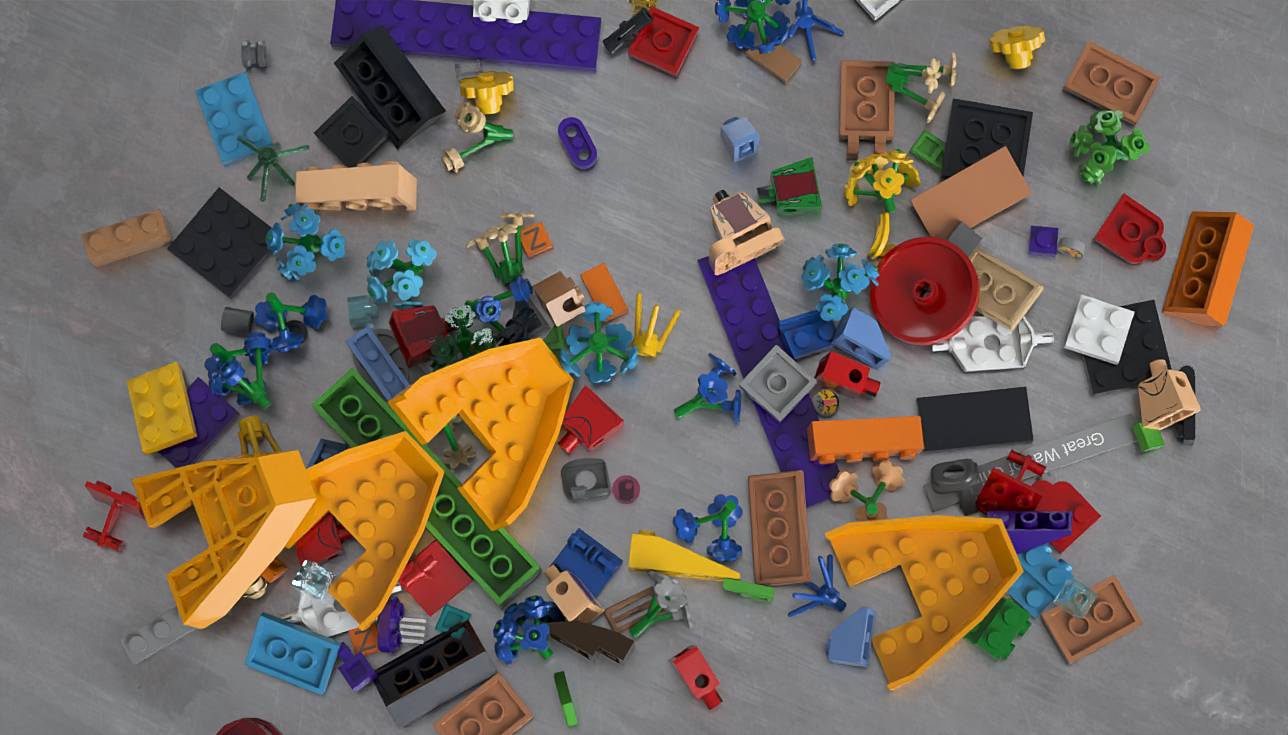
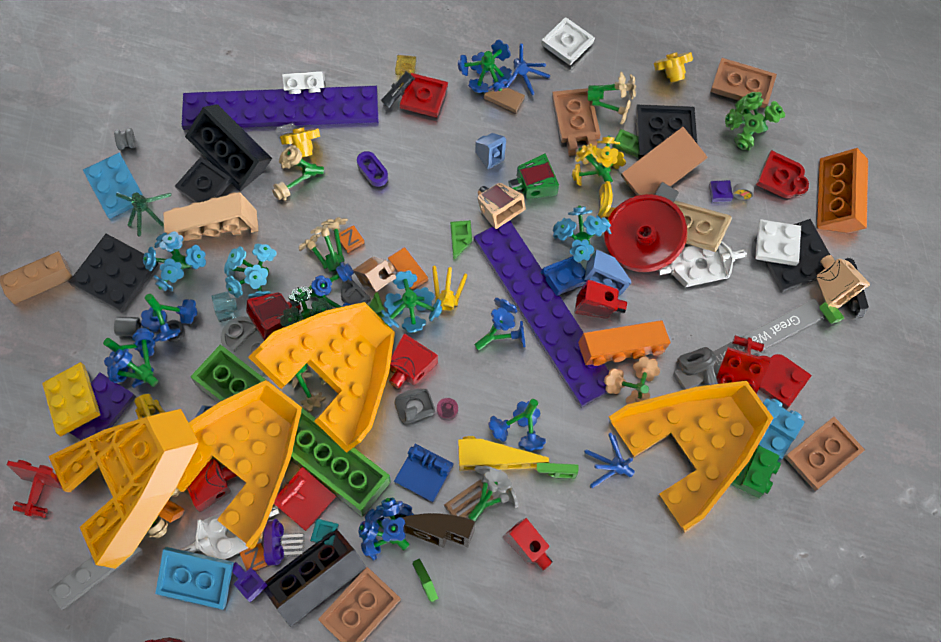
camera: 15 degrees left, 10 degrees down
clear light blue plate [292,560,336,600] -> none
medium blue plate [346,326,410,401] -> none
black pin [496,307,537,347] -> none
light nougat torso [544,564,605,624] -> none
light nougat beam [709,227,785,275] -> none
light grey plate [739,345,817,423] -> none
nougat tile [748,470,811,586] -> none
tile [813,389,841,418] -> none
medium blue slope [826,606,876,667] -> none
black tile [916,387,1033,453] -> none
dark purple slope [987,511,1073,554] -> none
clear light blue plate [1054,579,1098,618] -> none
none -> bright green tile [450,220,472,258]

